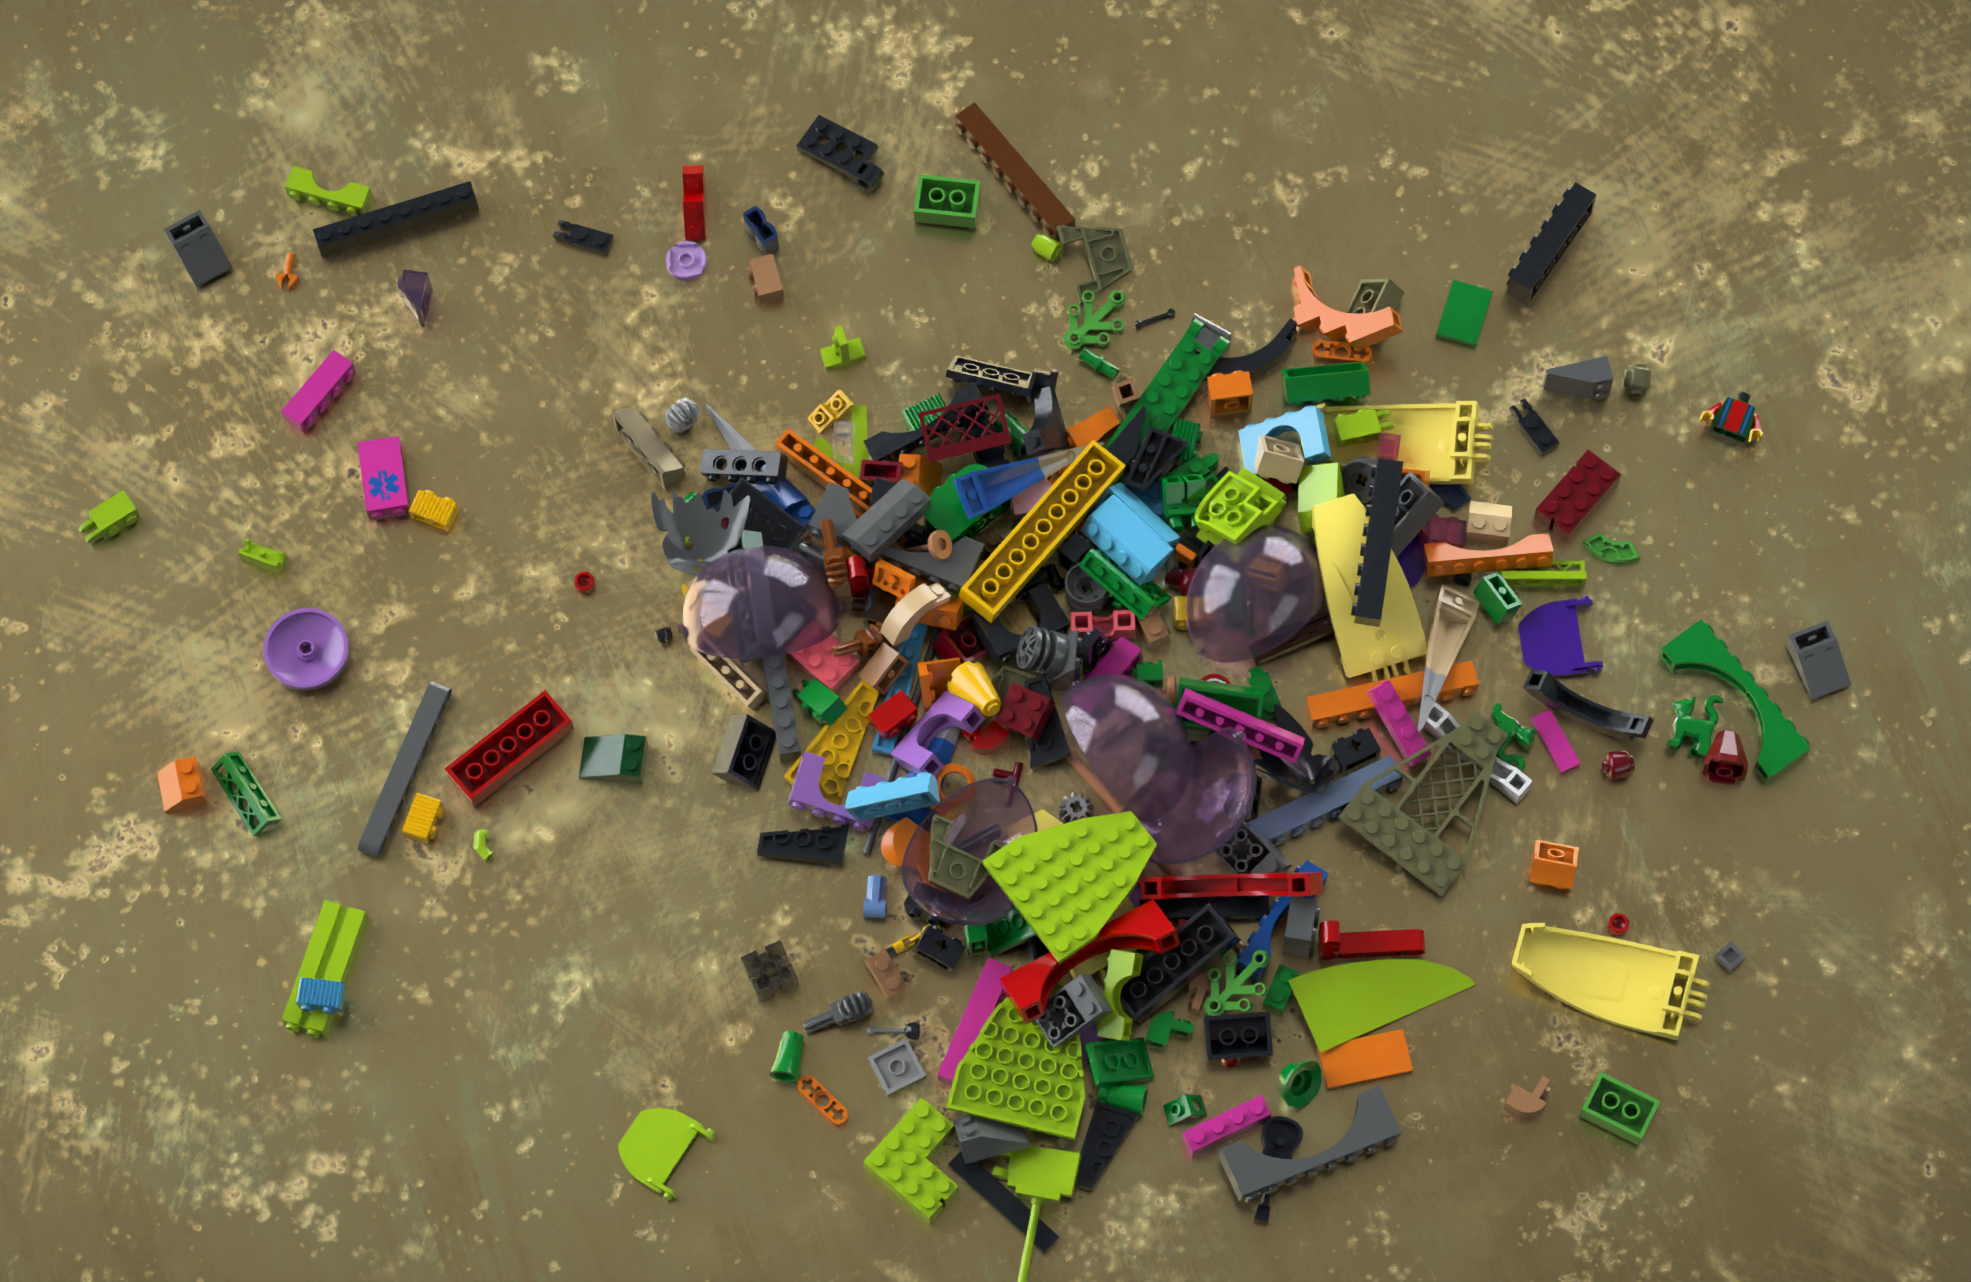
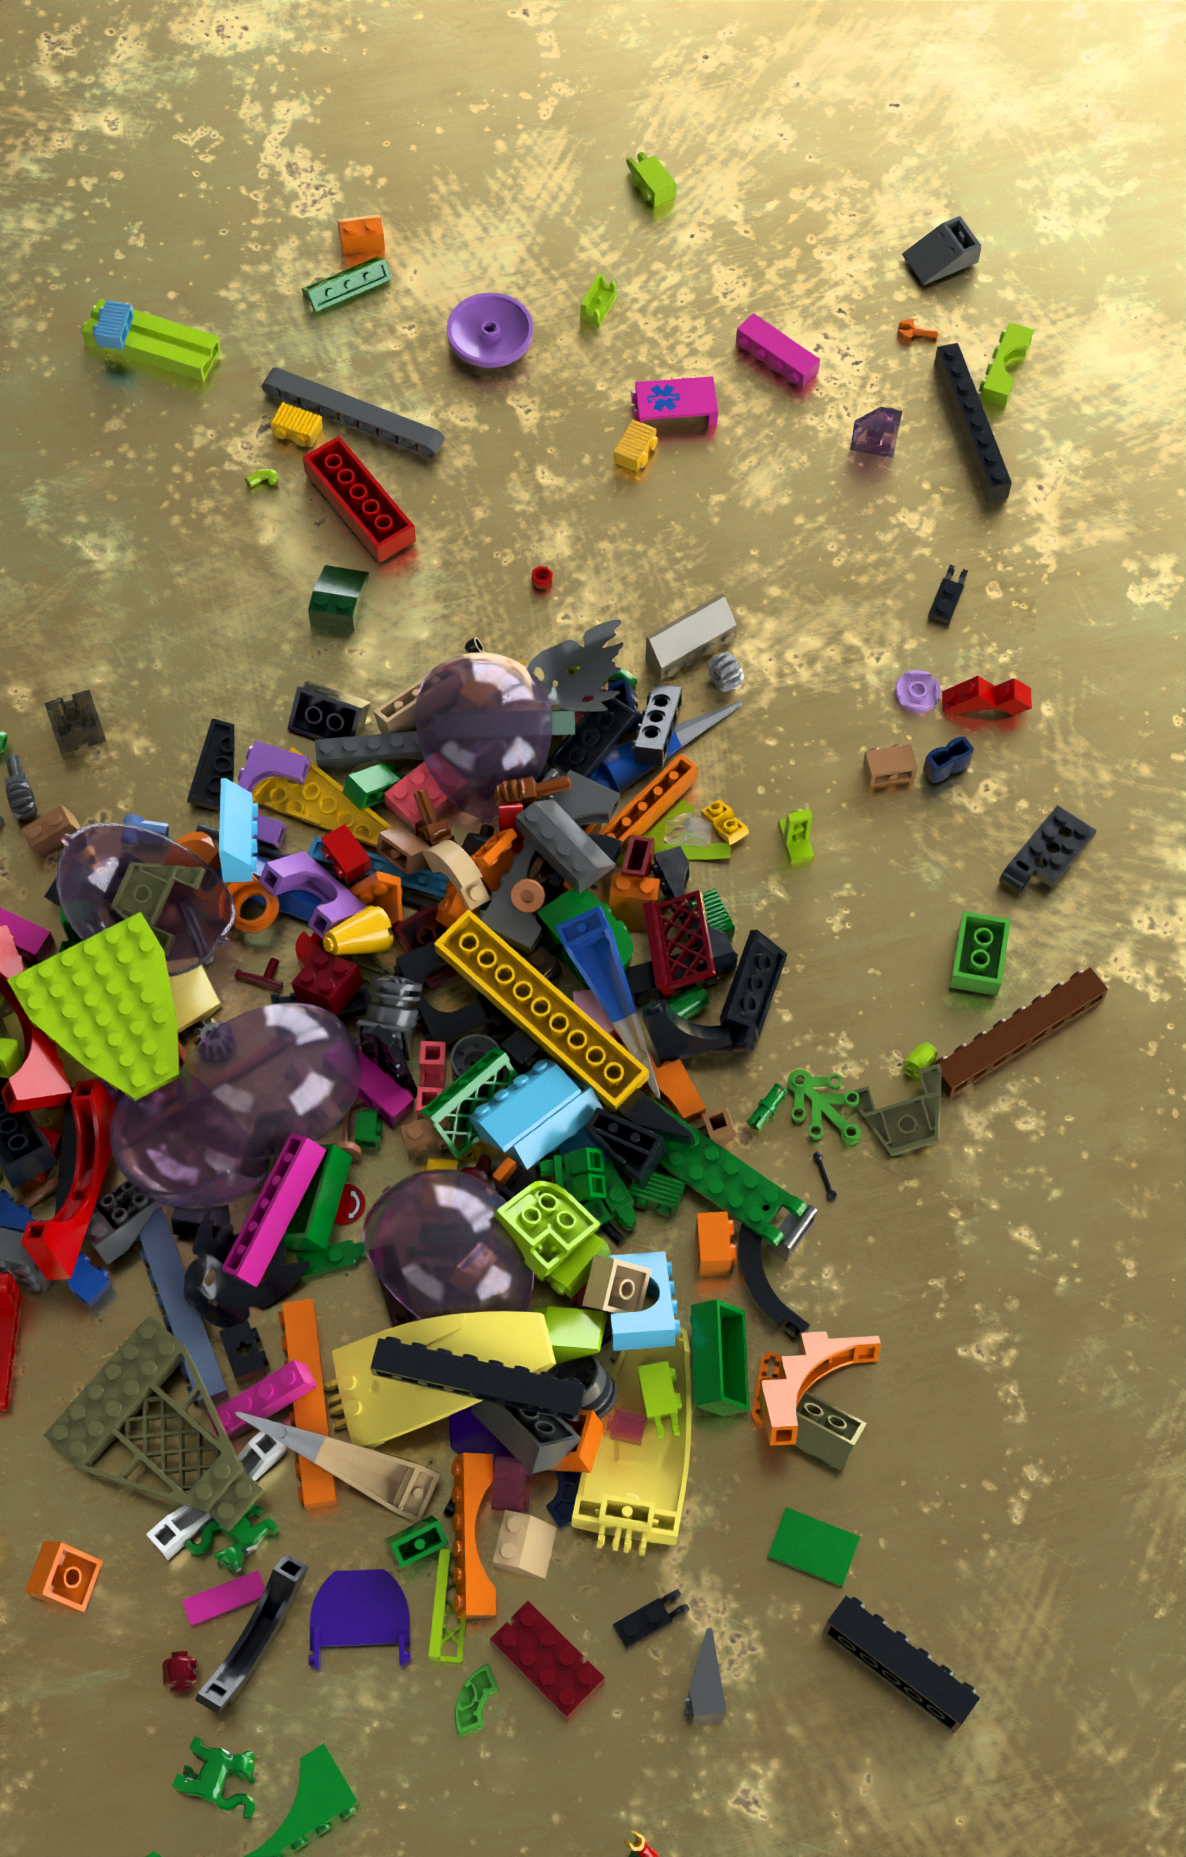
camera: 90 degrees right, 5 degrees down
olive head [1623,364,1651,395] -> none
dark red cone [1702,729,1748,785] -> none

